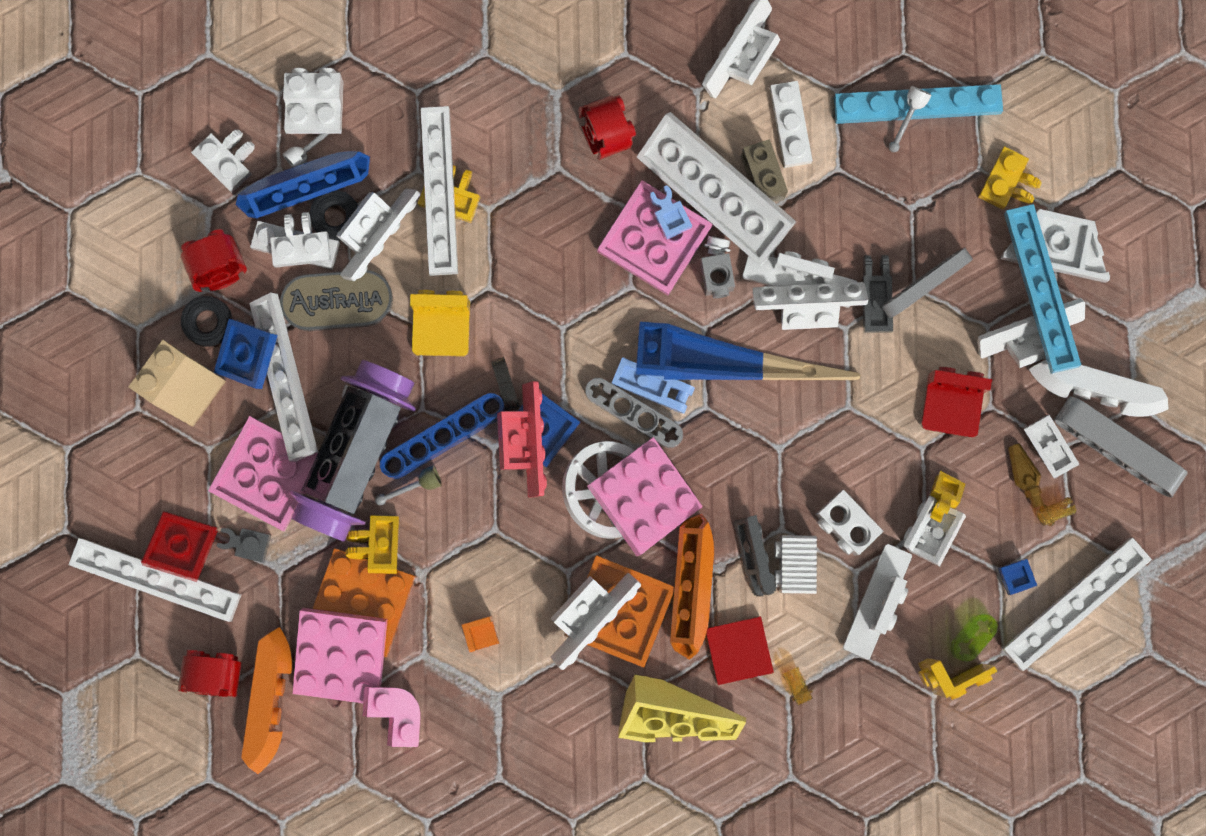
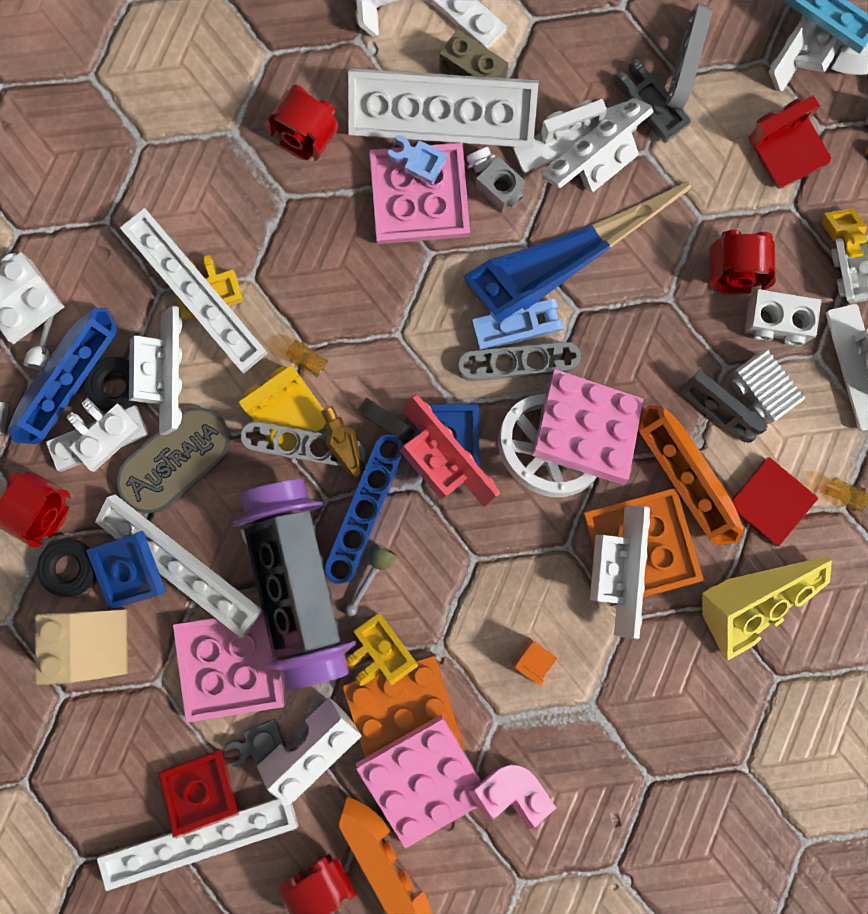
camera: 40 degrees left, 0 degrees up
none -> light grey beam [241,421,365,467]
none -> white arch [257,698,362,806]
none -> clear yellow pin [286,340,328,377]
none -> pearl gold piece [321,406,364,478]
none -> red brick [710,230,776,295]

